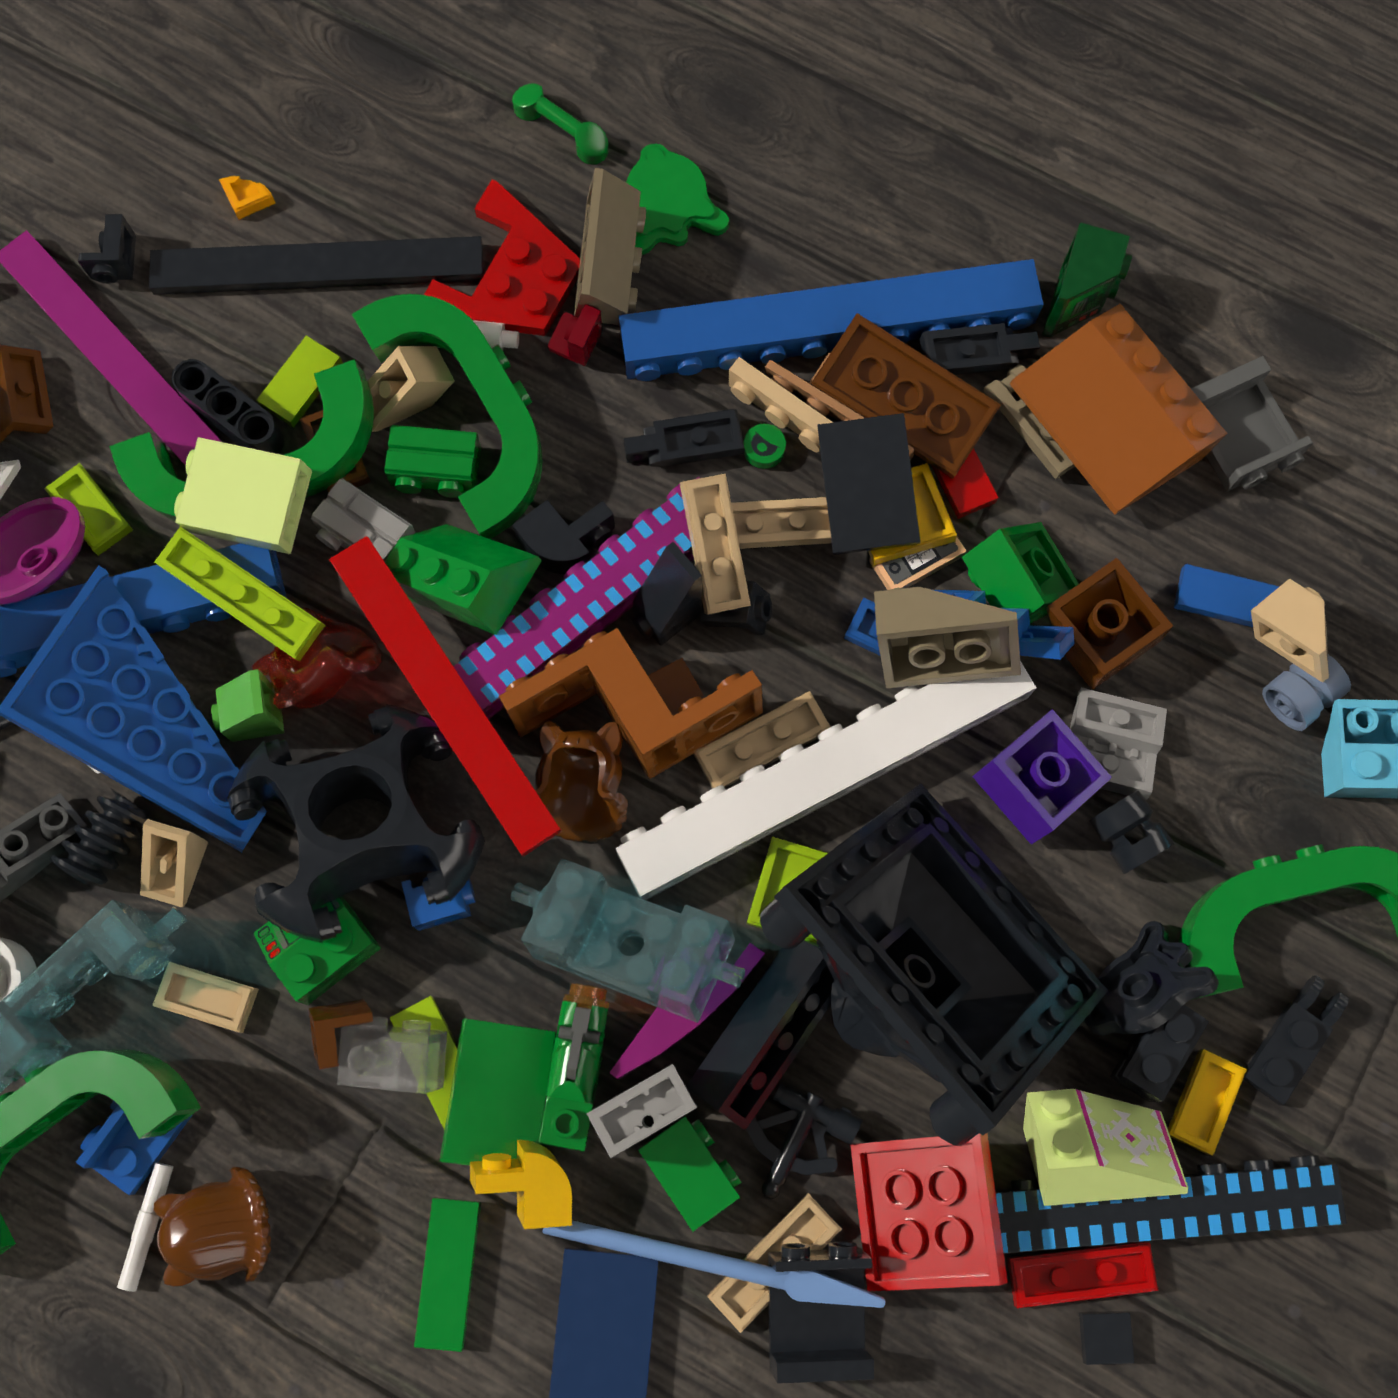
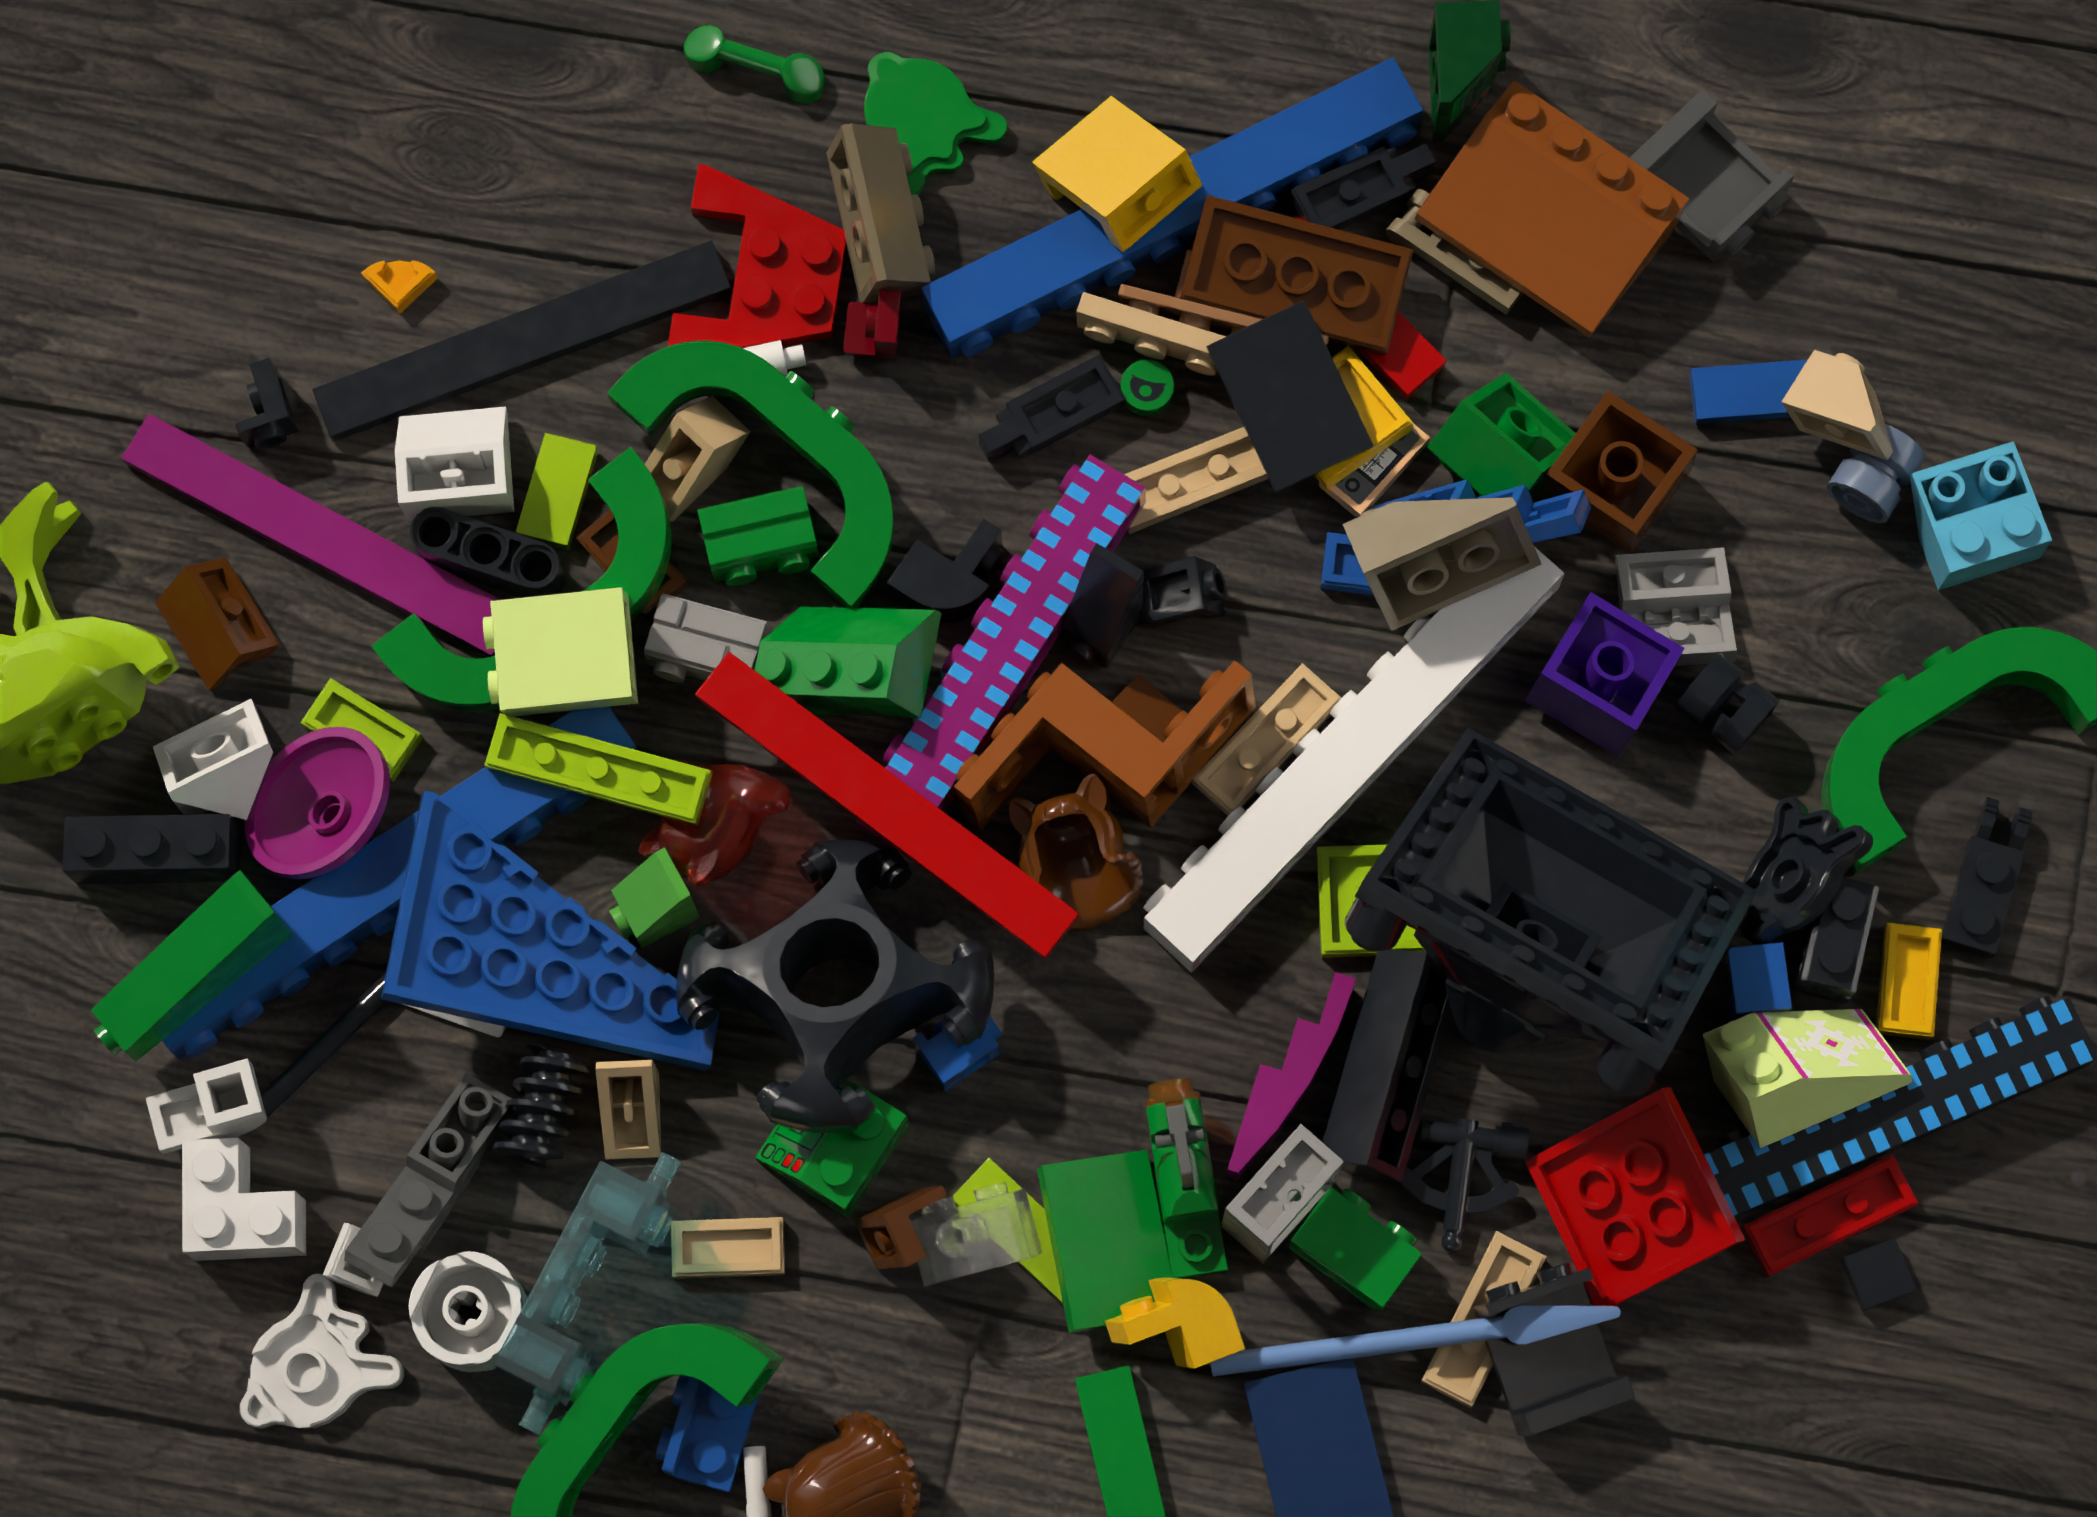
camera: 15 degrees left, 0 degrees up
clear light blue brick [511,858,745,1023] -> none
tan tile [680,474,751,614] -> none
none -> white slope [395,407,514,522]
none -> yellow panel [1032,96,1203,252]
none -> blue panel [1726,942,1792,1022]

